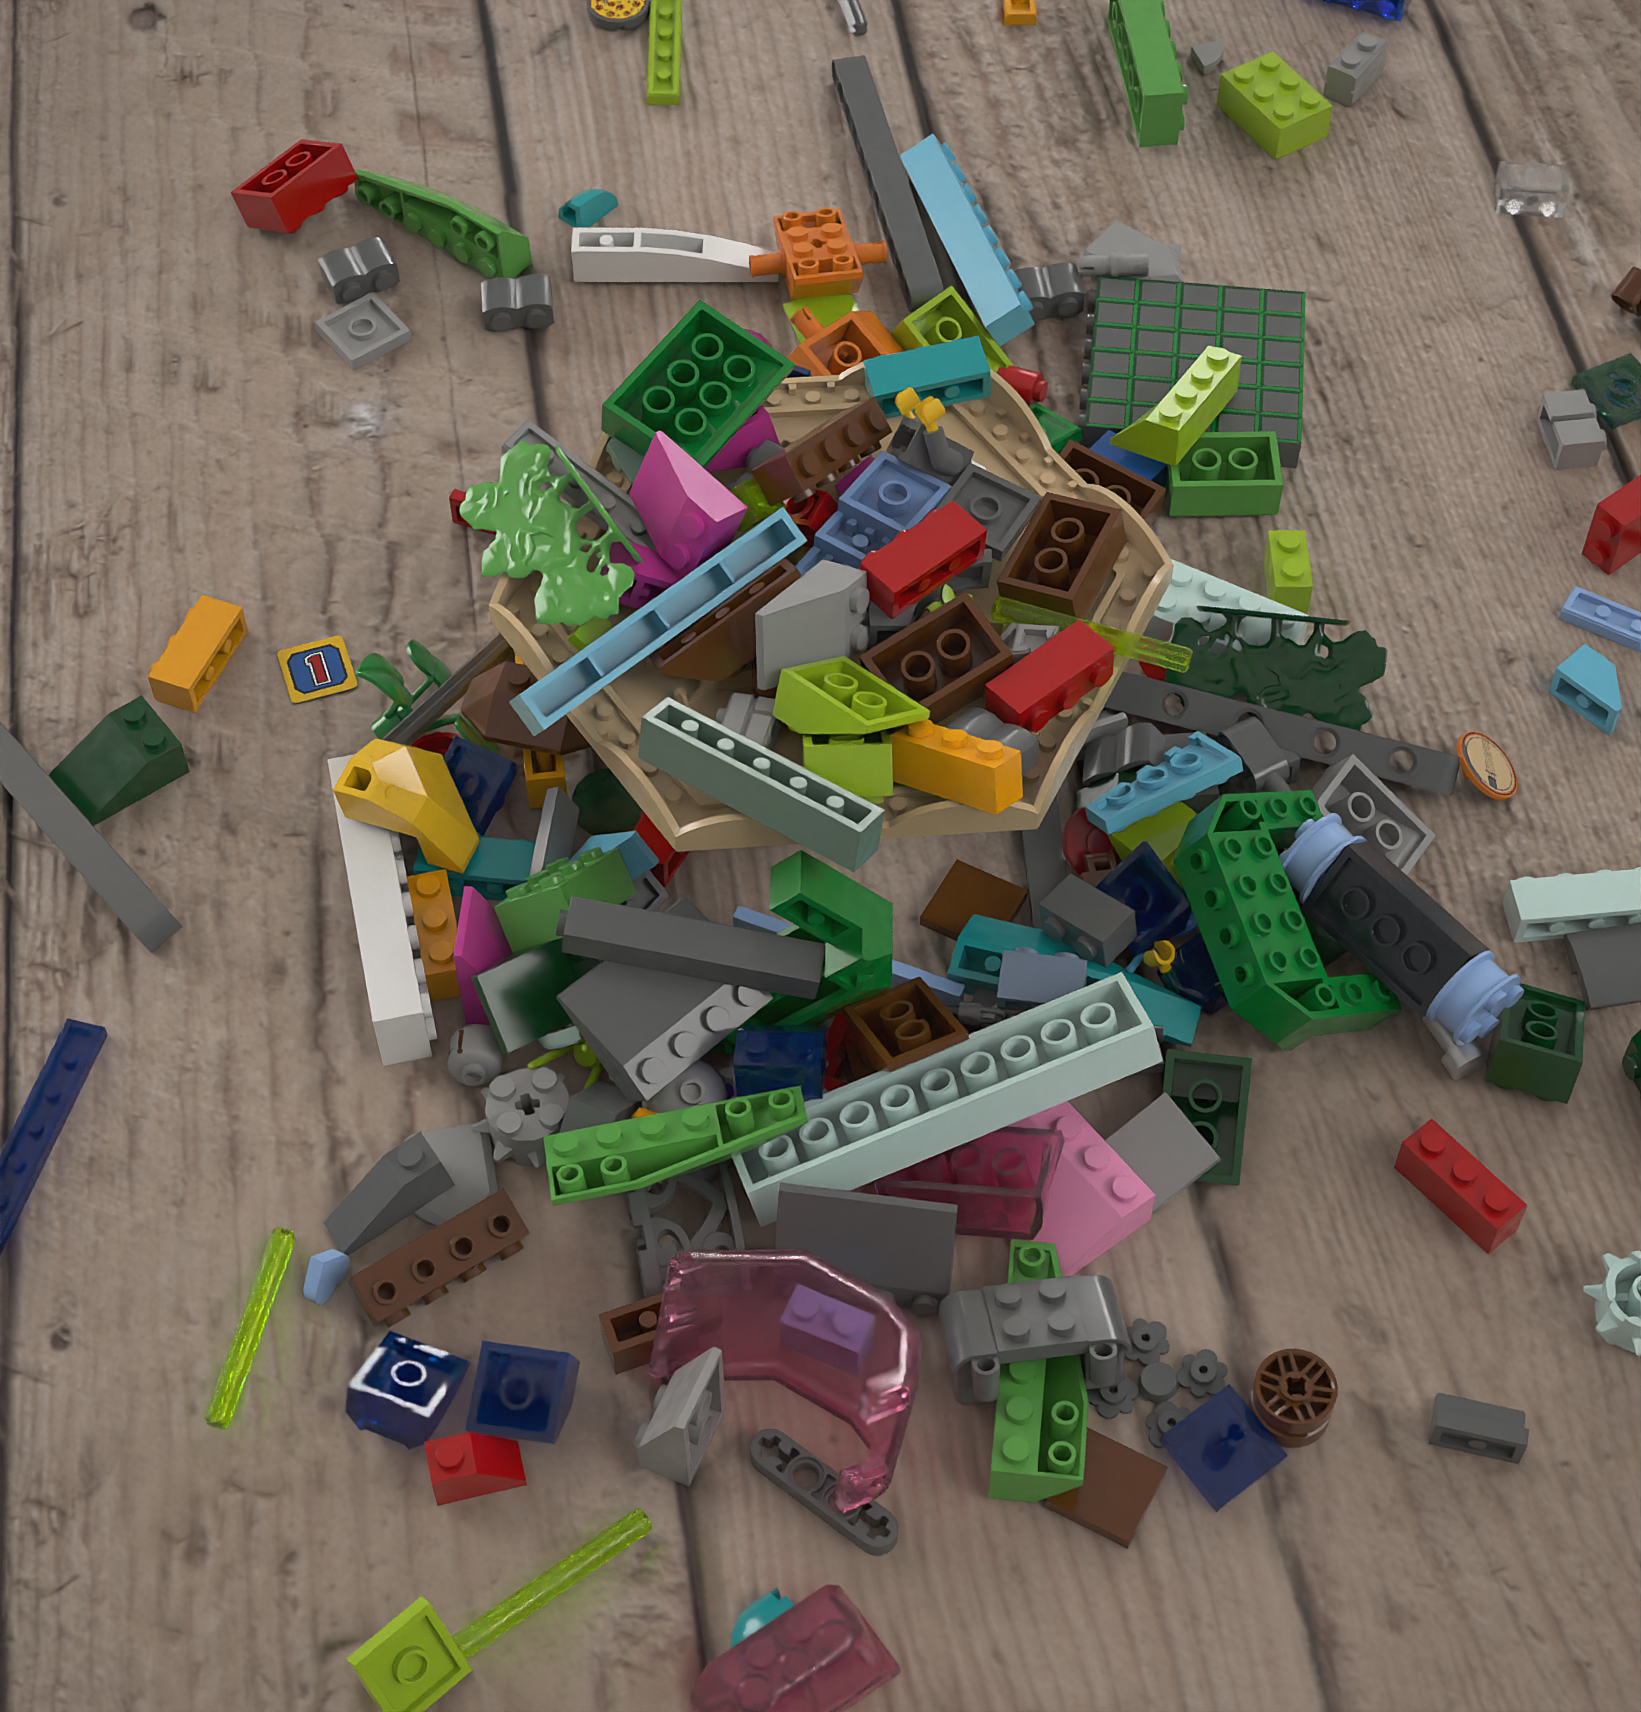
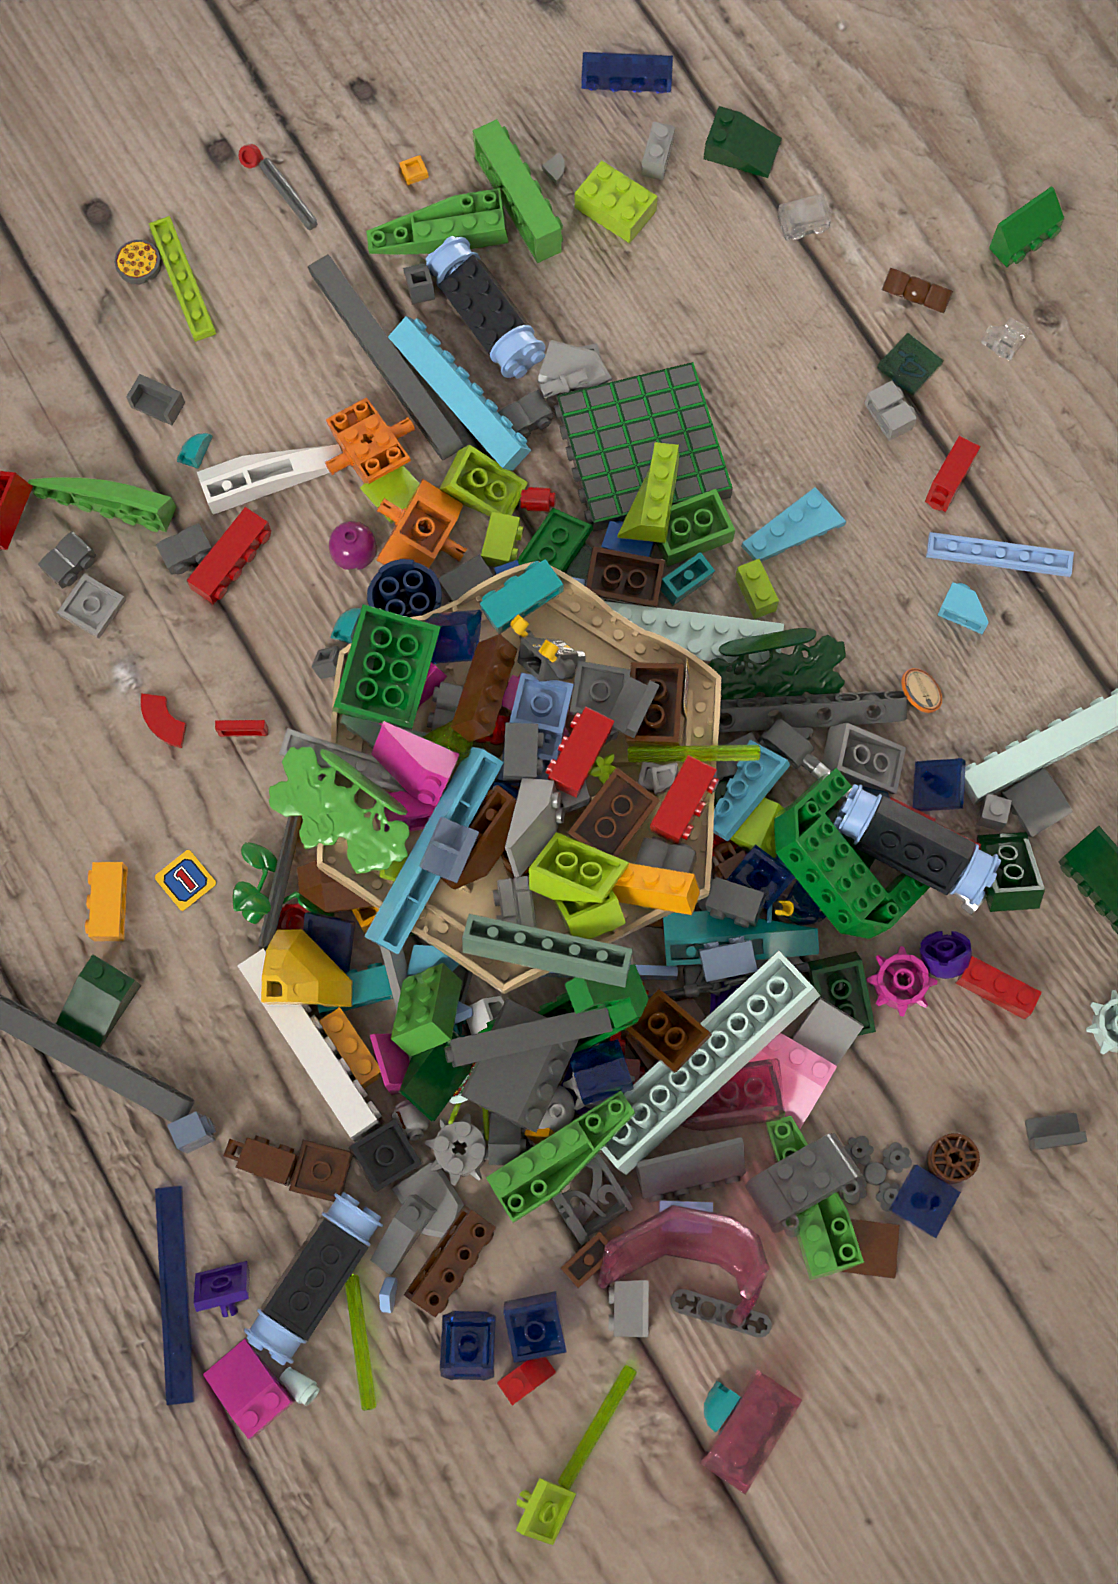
camera: 20 degrees left, 20 degrees up
none -> dark grey panel [126,374,185,426]
none -> red tile [141,693,187,748]
none -> sand blue brick [167,1111,216,1154]
none -> red brick [186,507,271,605]
none -> dark purple tile [193,1261,250,1317]
none -> dark pink slope [203,1338,295,1439]
none -> reddish brown brick [223,1135,298,1187]
none -> black brick [244,1192,383,1365]
none -> light aqua cone [279,1367,320,1406]
none -> reddish brown tile [289,1139,353,1202]
none -> black brick [348,1119,422,1193]
none -> bright green wedge [366,188,509,255]
none -> dark grey brick [403,263,435,305]
none -> sand blue panel [419,817,479,883]
none -> clear blue slope [425,610,482,664]
none -> brick [426,236,545,379]
none -> dark grey brick [503,723,543,783]
none -> dark grey panel [608,676,660,738]
none -> teal brick [660,552,715,606]
none -> sticker [684,659,690,718]
none -> dark green slope [703,106,782,178]
none -> medium azure wing [741,487,846,562]
none -> dark pink brick [866,946,937,1017]
none -> clear blue tile [913,758,966,811]
none -> dark purple cylinder [920,931,972,979]
none -> light grey brick [976,794,1012,831]

